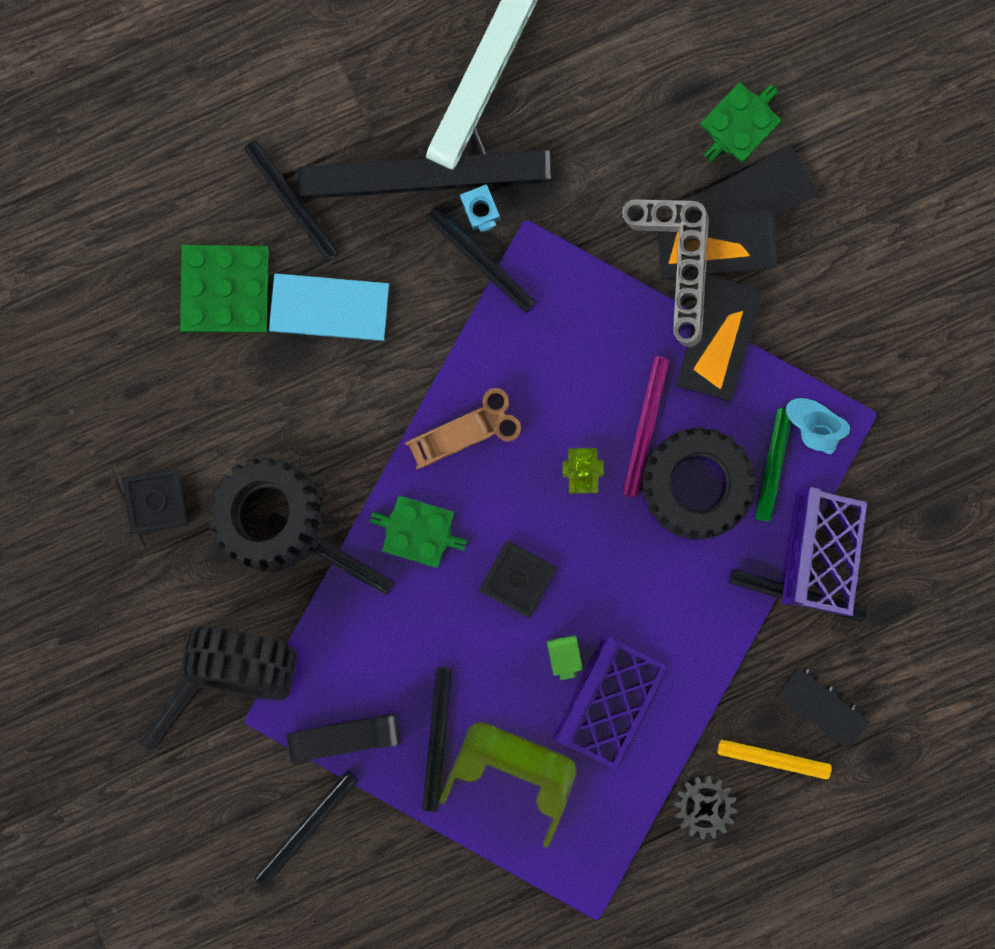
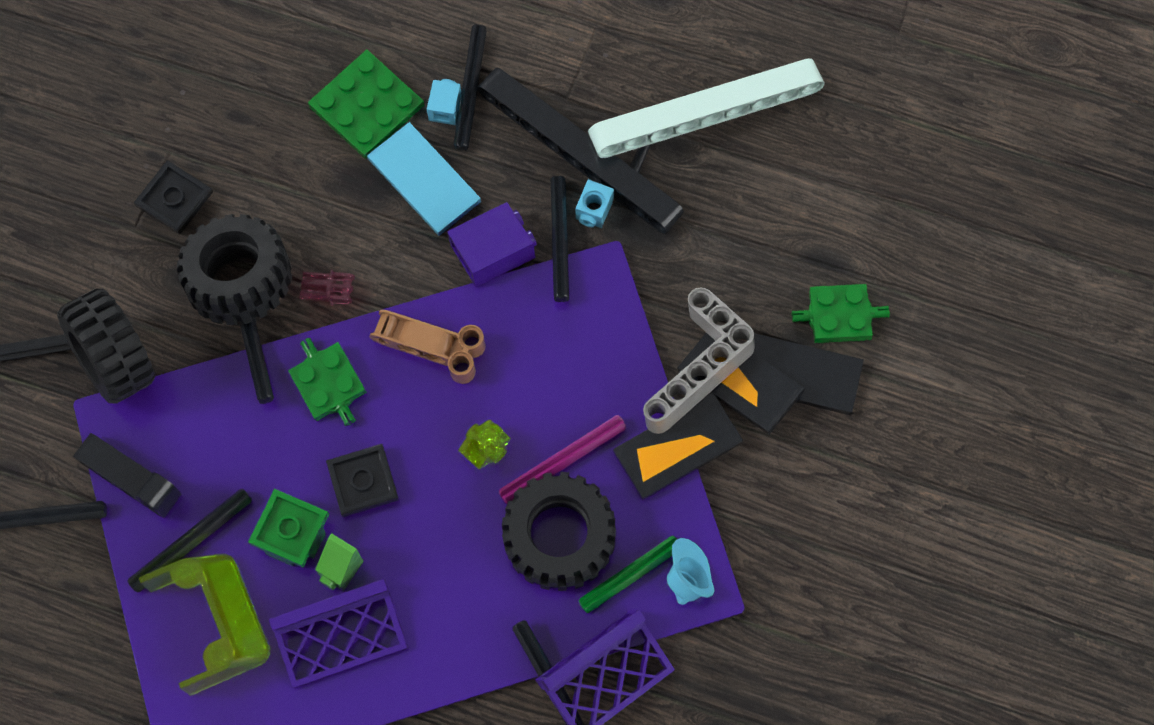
camera: 40 degrees right, 15 degrees down
none -> green panel [248,489,329,568]
none -> clear pink arm [299,269,355,306]
none -> medium azure brick [427,79,461,125]
none -> dark purple brick [447,202,537,287]

